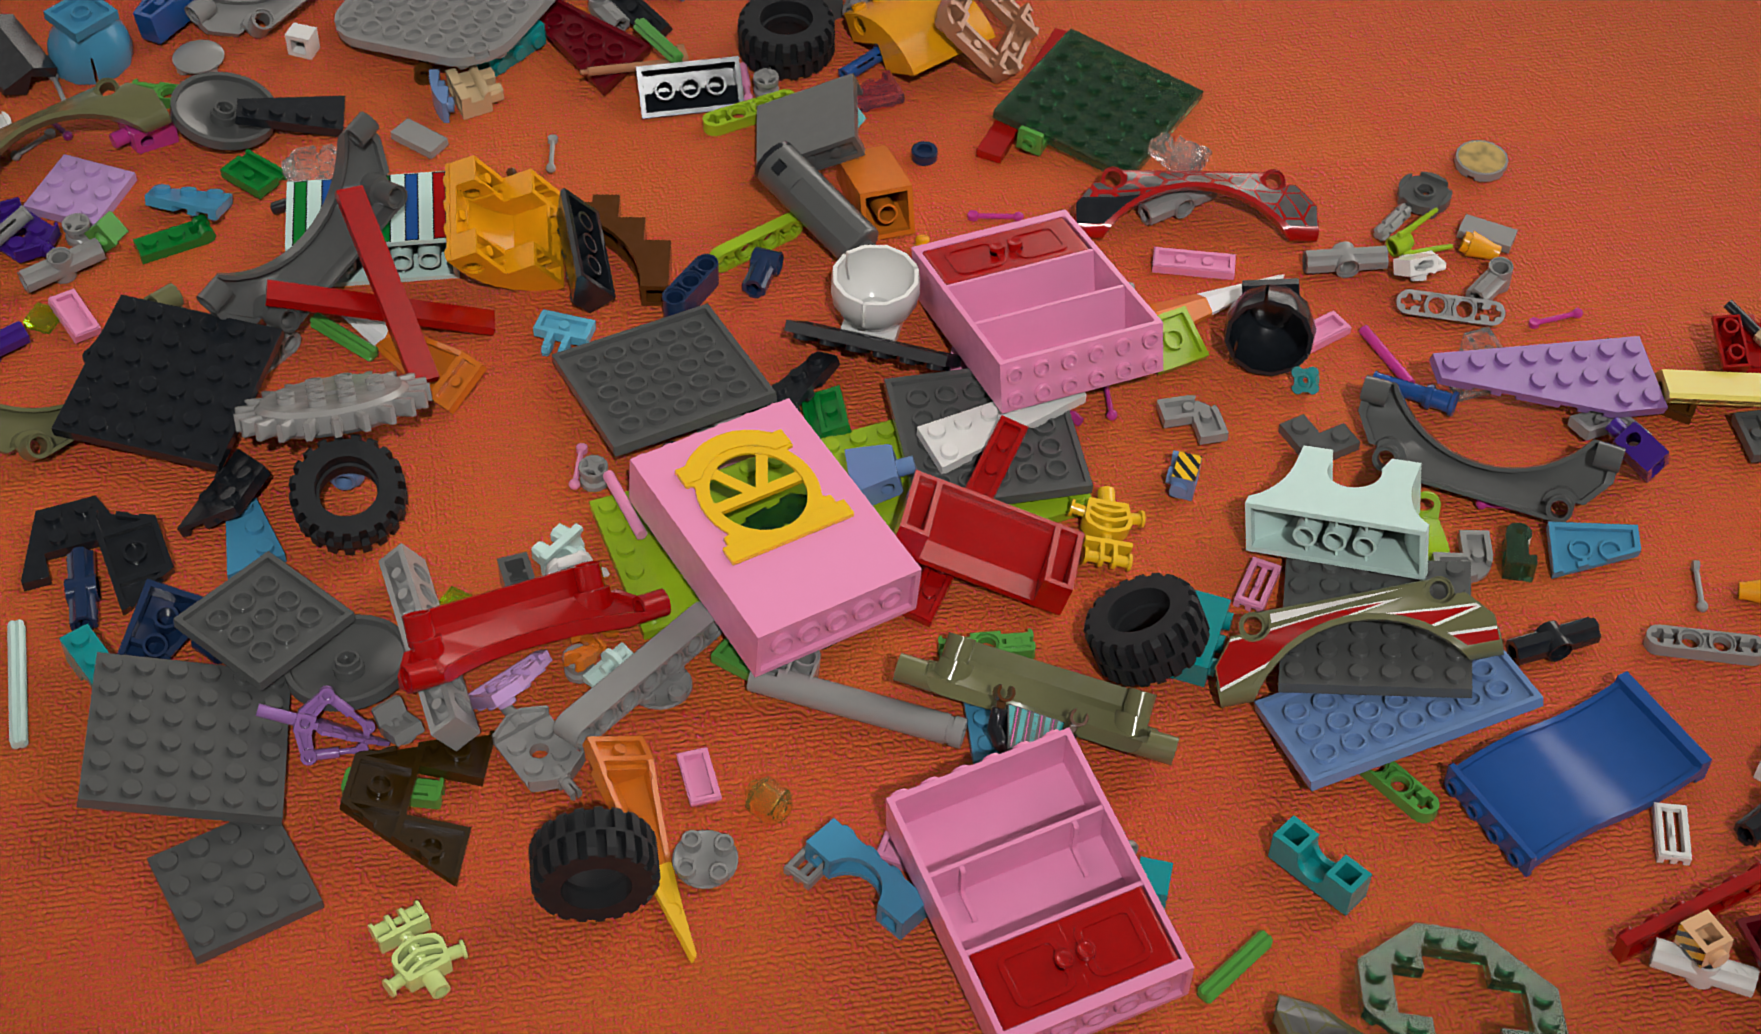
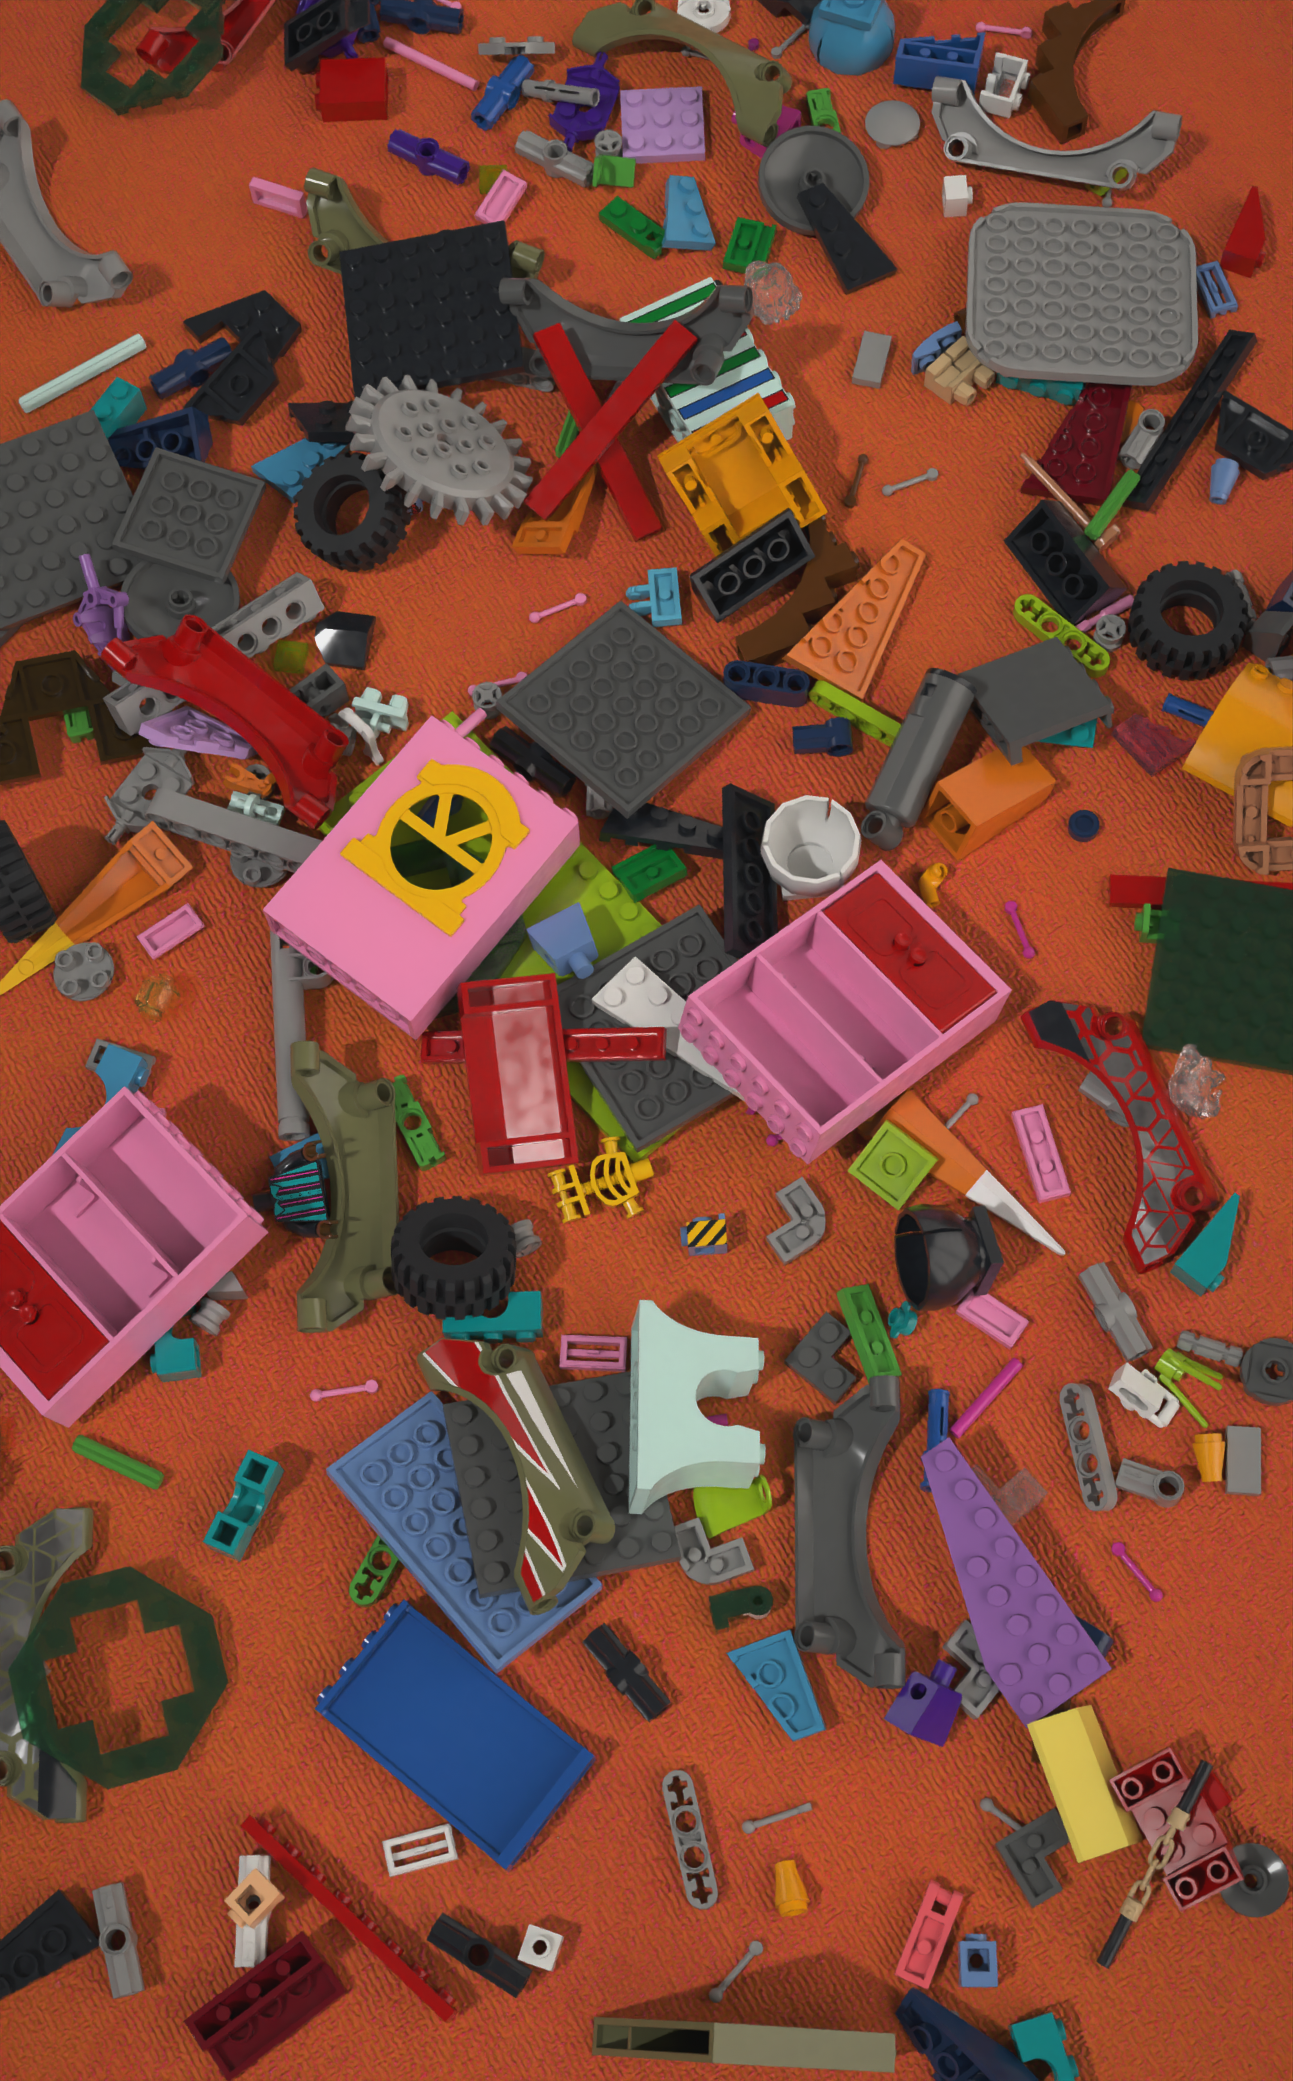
camera: 75 degrees right, 20 degrees up
none -> bright pink hinge [310,1380,378,1402]
none -> black slope [314,611,376,670]
none -> bright pink hinge [529,593,586,623]
none -> orange wing [782,539,926,701]
none -> bright green plate [836,1284,902,1383]
none -> light grey hinge [980,1798,1022,1831]
none -> teal slope [1170,1193,1240,1297]

